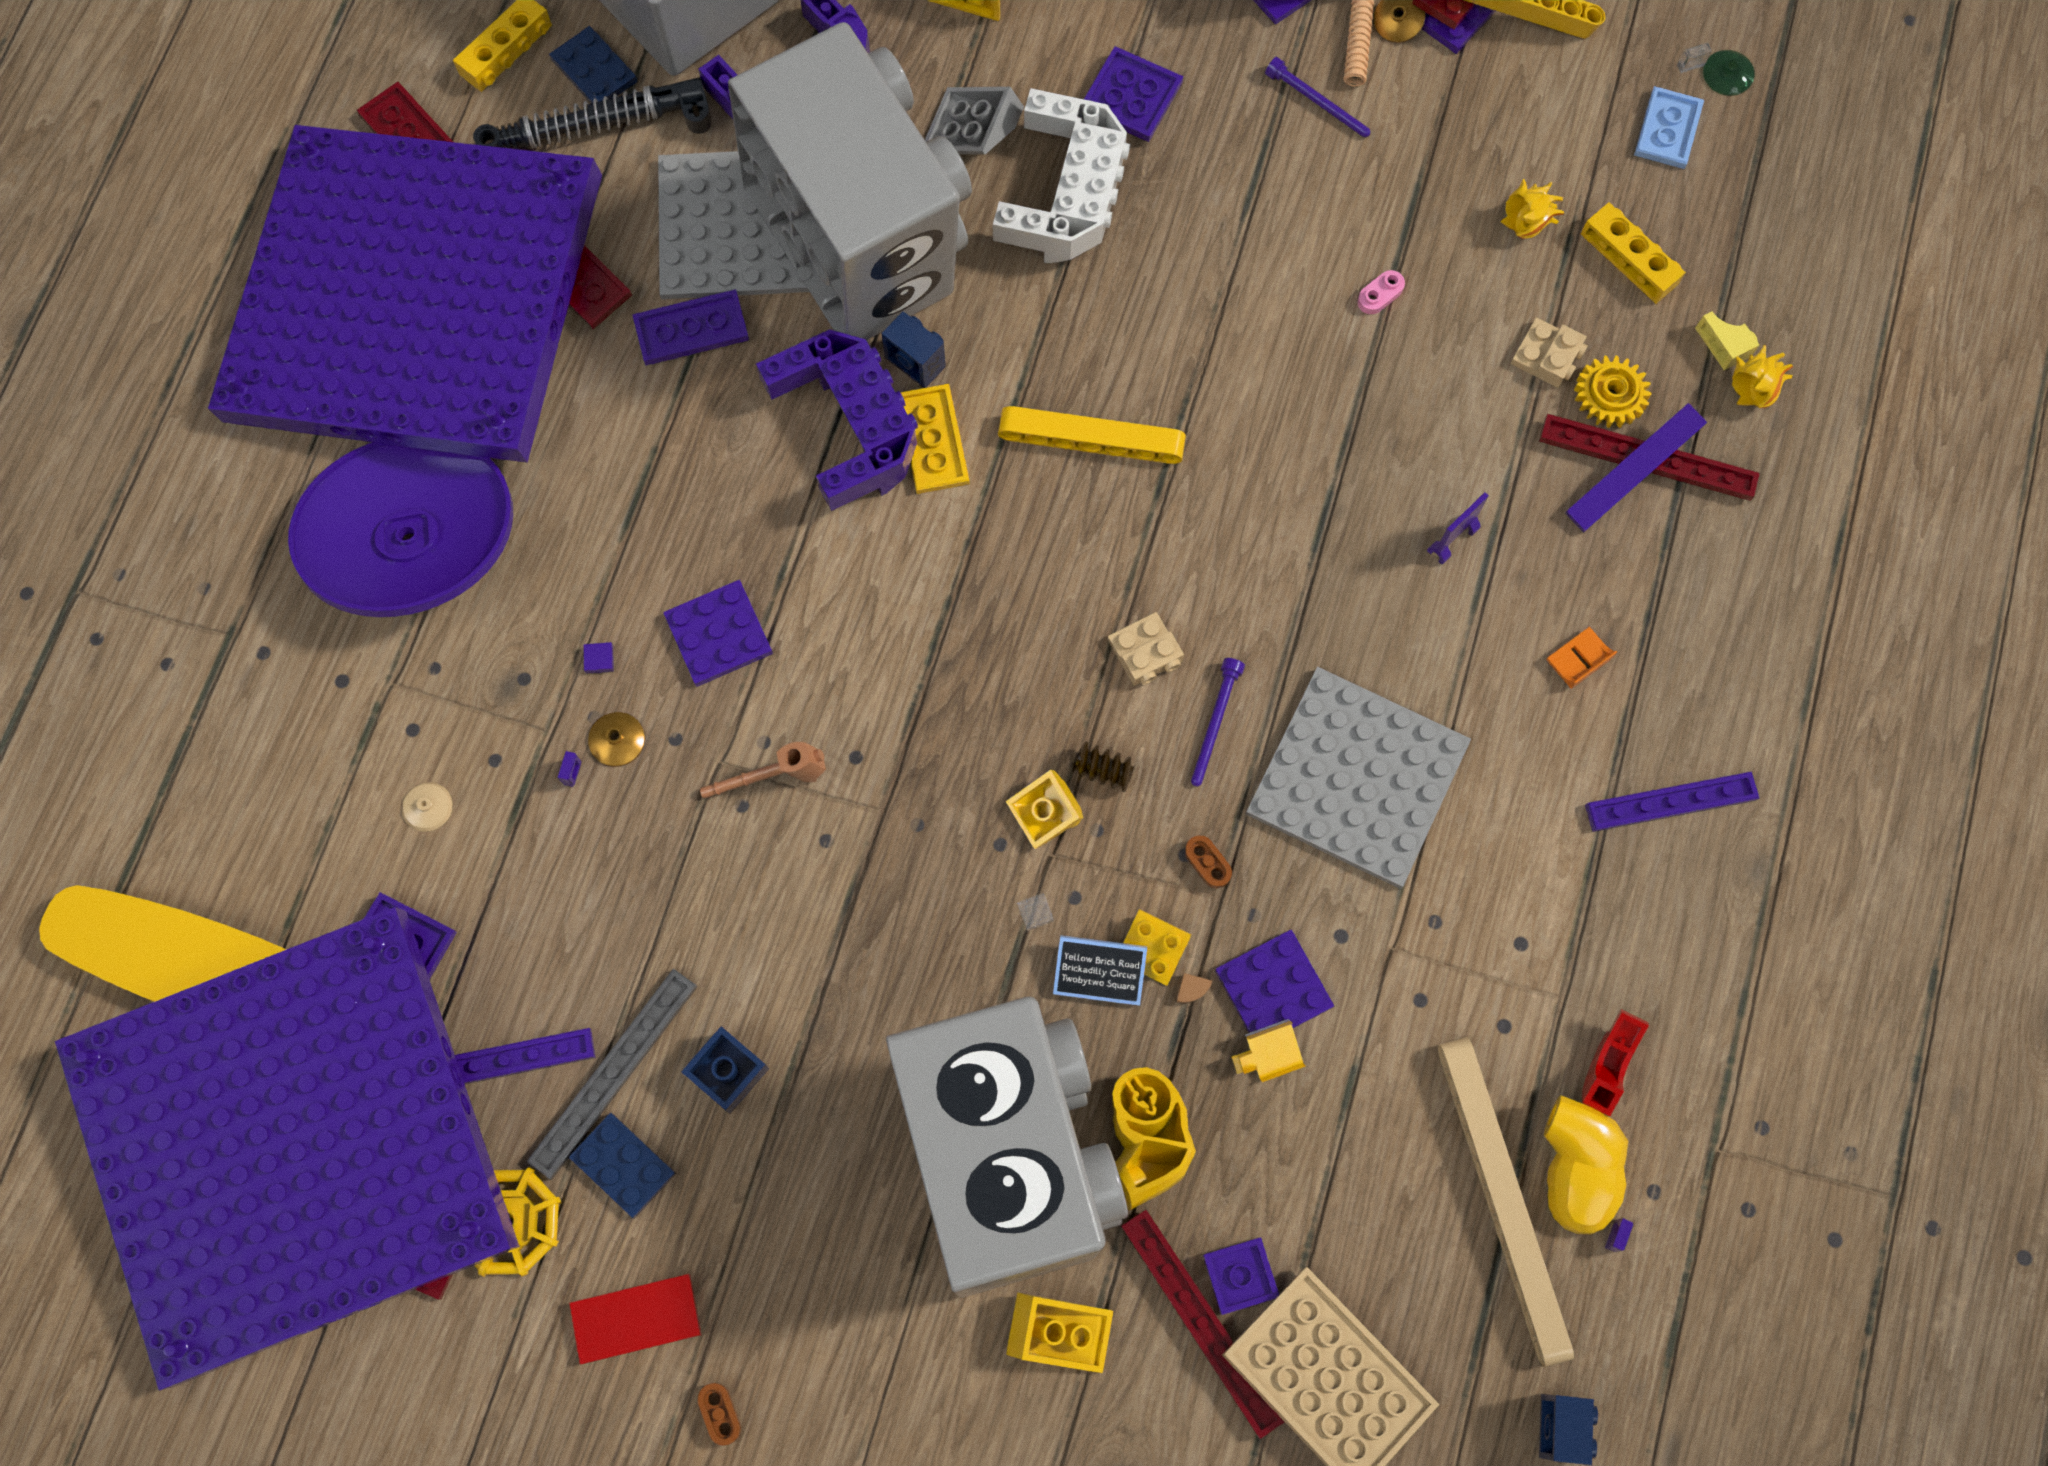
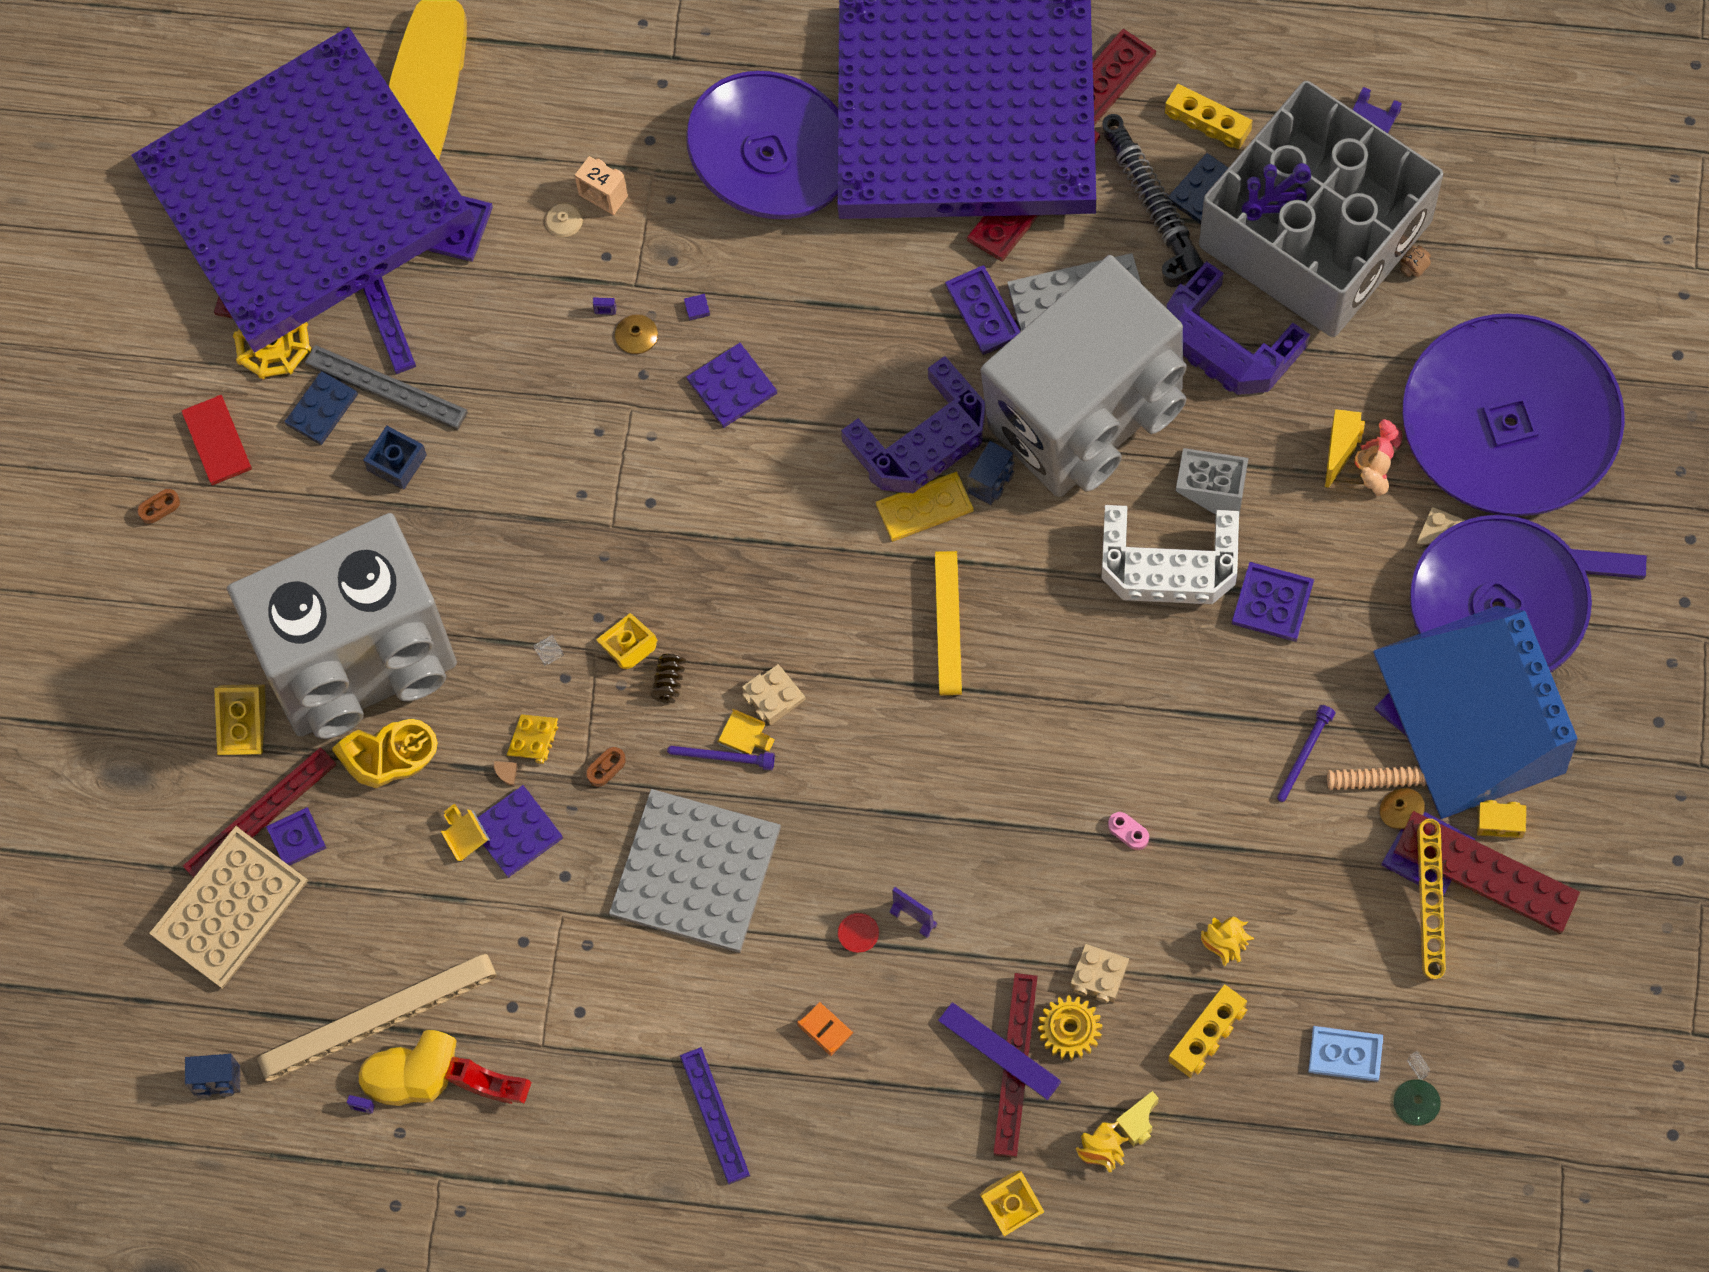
camera: 85 degrees right, 5 degrees down
nougat piece [700,742,826,798] -> none
black tile [1053,935,1147,1006] -> none
none -> light nougat brick [575,156,628,216]
none -> yellow piece [717,709,775,755]
none -> red piece [838,913,879,953]
none -> yellow slope [979,1170,1044,1236]

